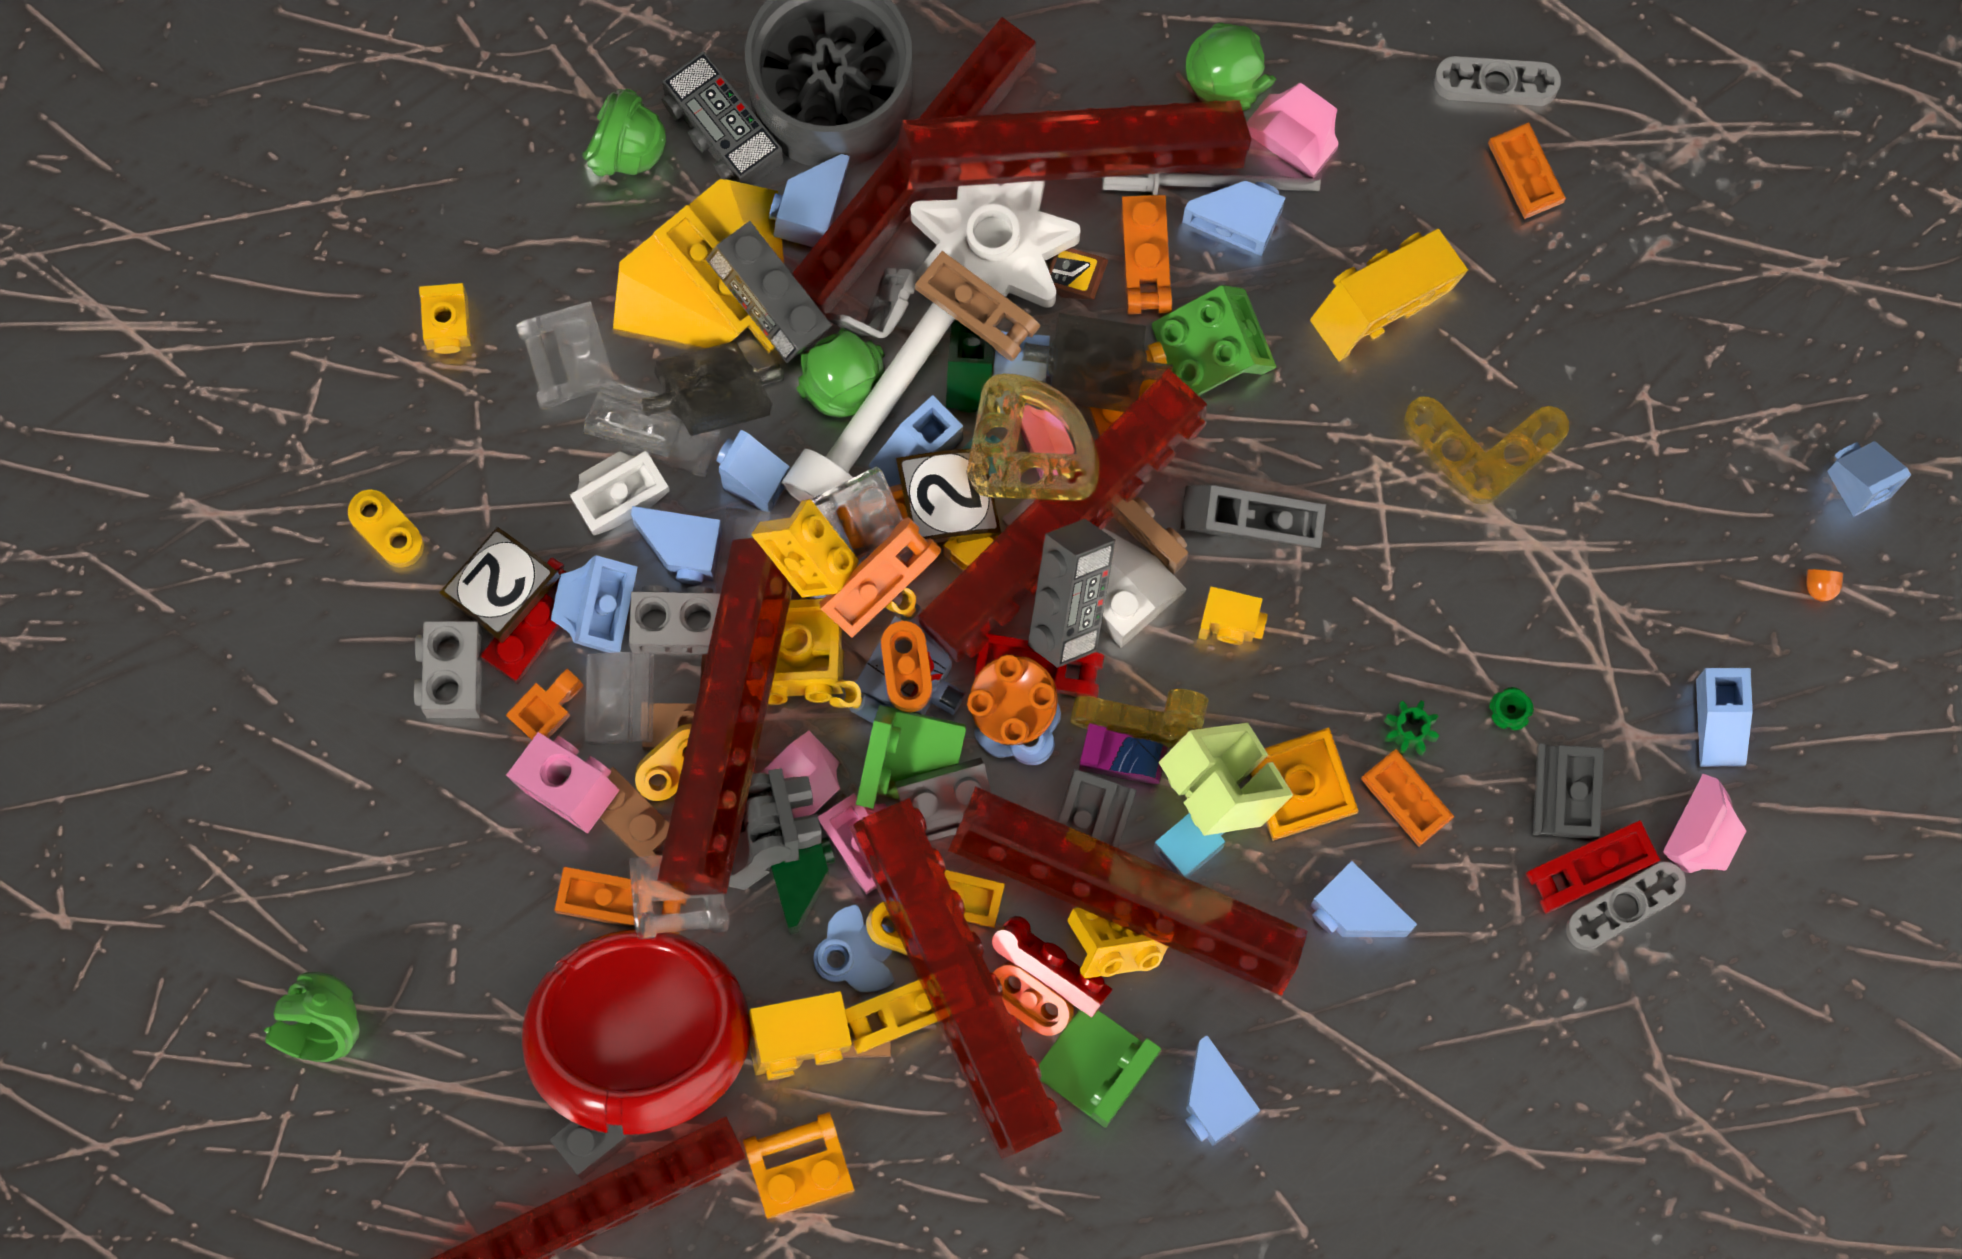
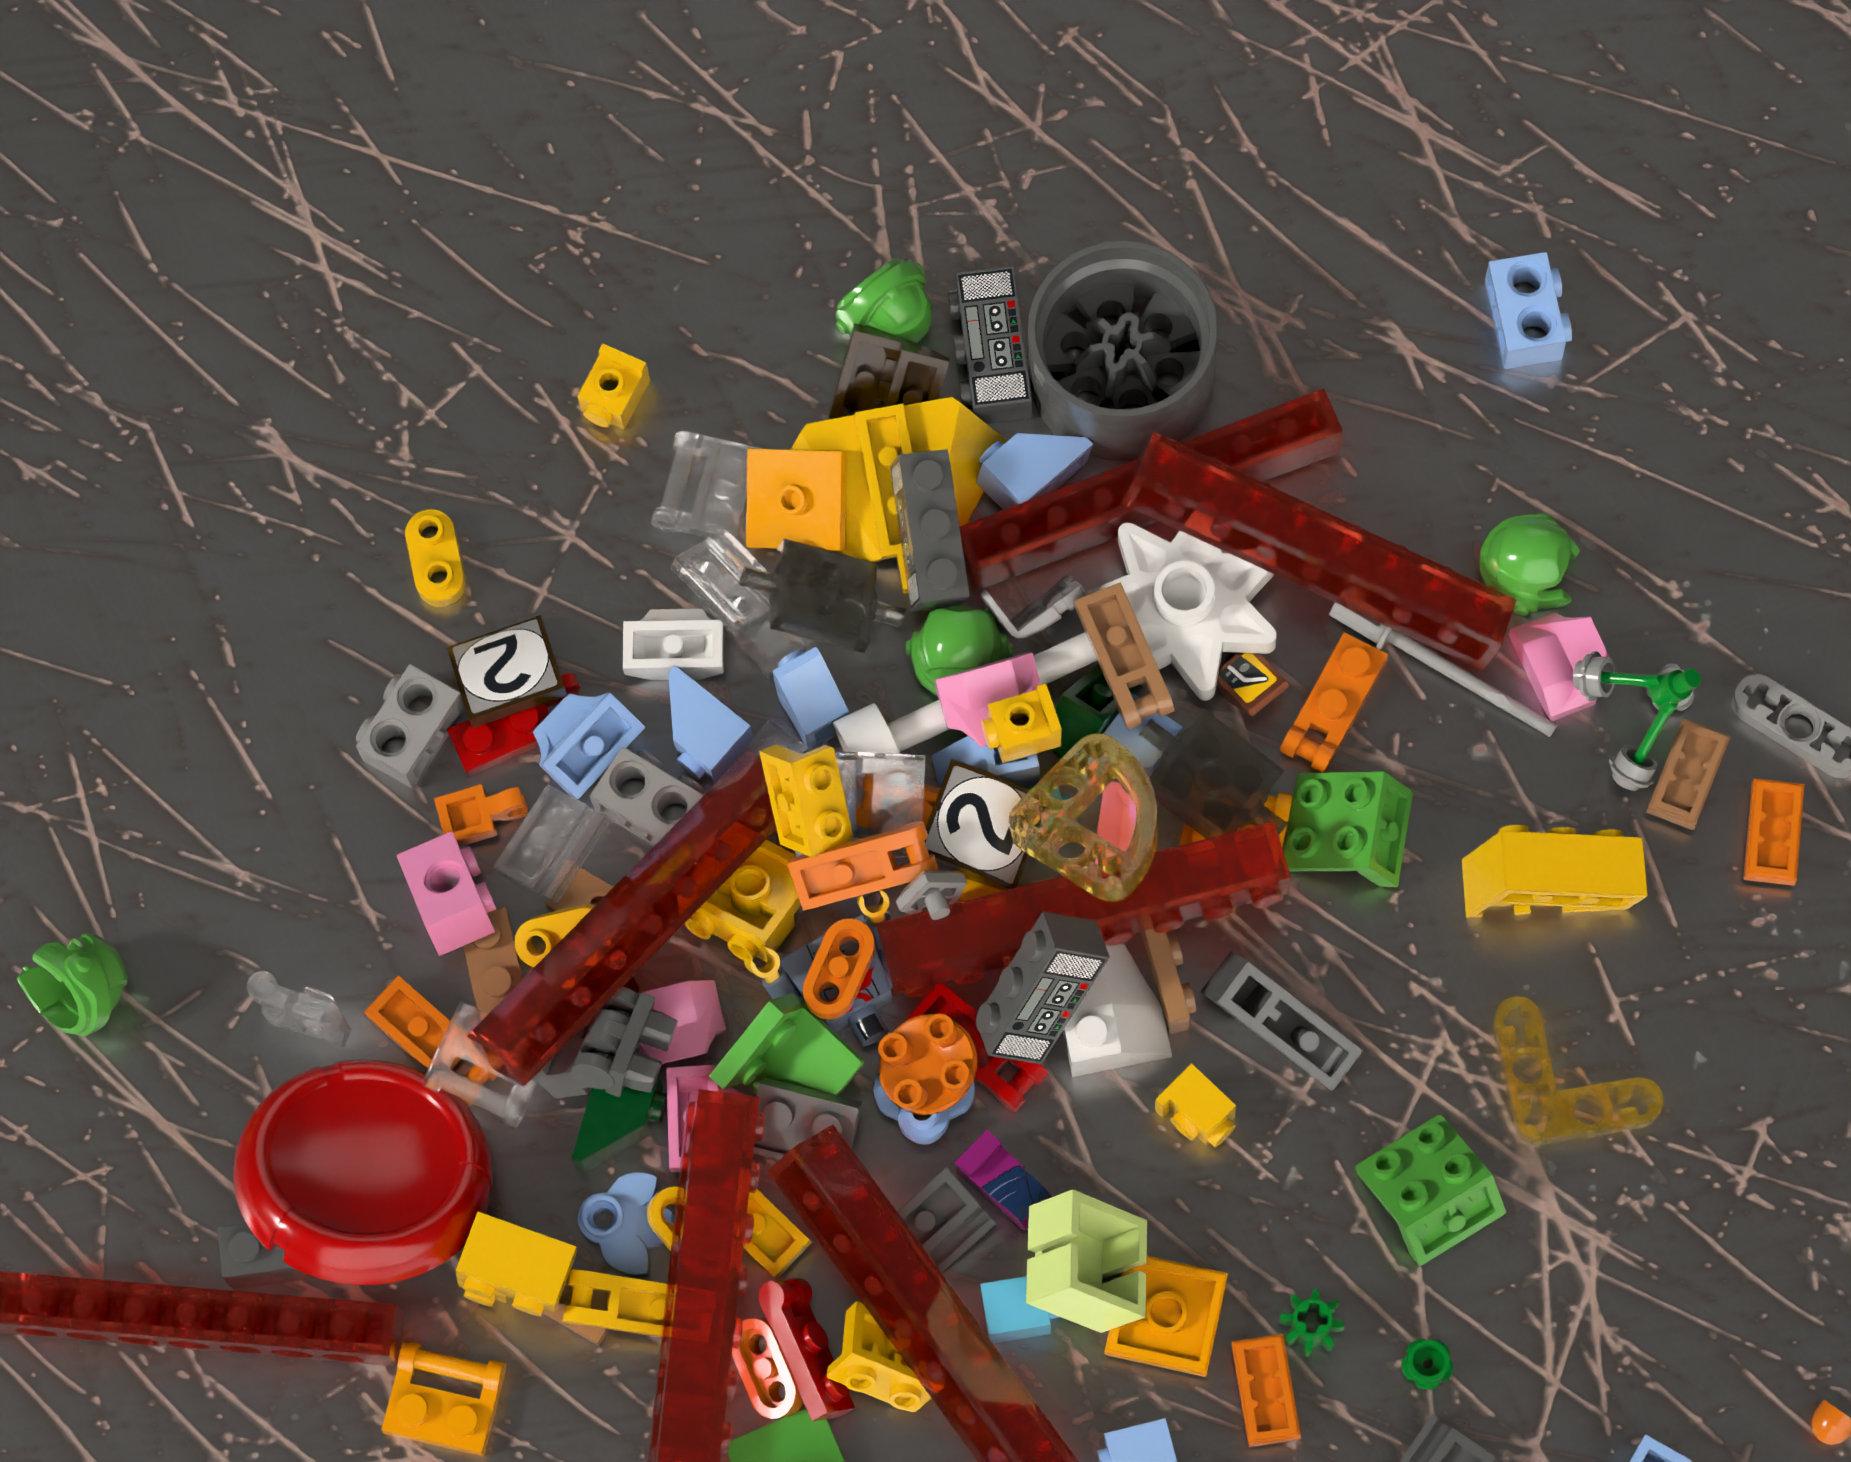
camera: 40 degrees right, 5 degrees down
clear yellow beam [1070,689,1209,748] -> none
light blue slope [1182,180,1286,256] -> none
none -> clear plate [247,971,351,1047]
none -> light orange plate [746,448,847,551]
none -> dark brown slope [829,323,950,419]
none -> light grey piece [896,870,967,925]
none -> bright pink slope [934,652,1041,747]
none -> yellow brick [981,684,1062,763]
none -> bright green bracket [1356,1115,1507,1266]
none -> plant [1573,651,1701,791]
none -> medium nougat plate [1646,718,1731,831]

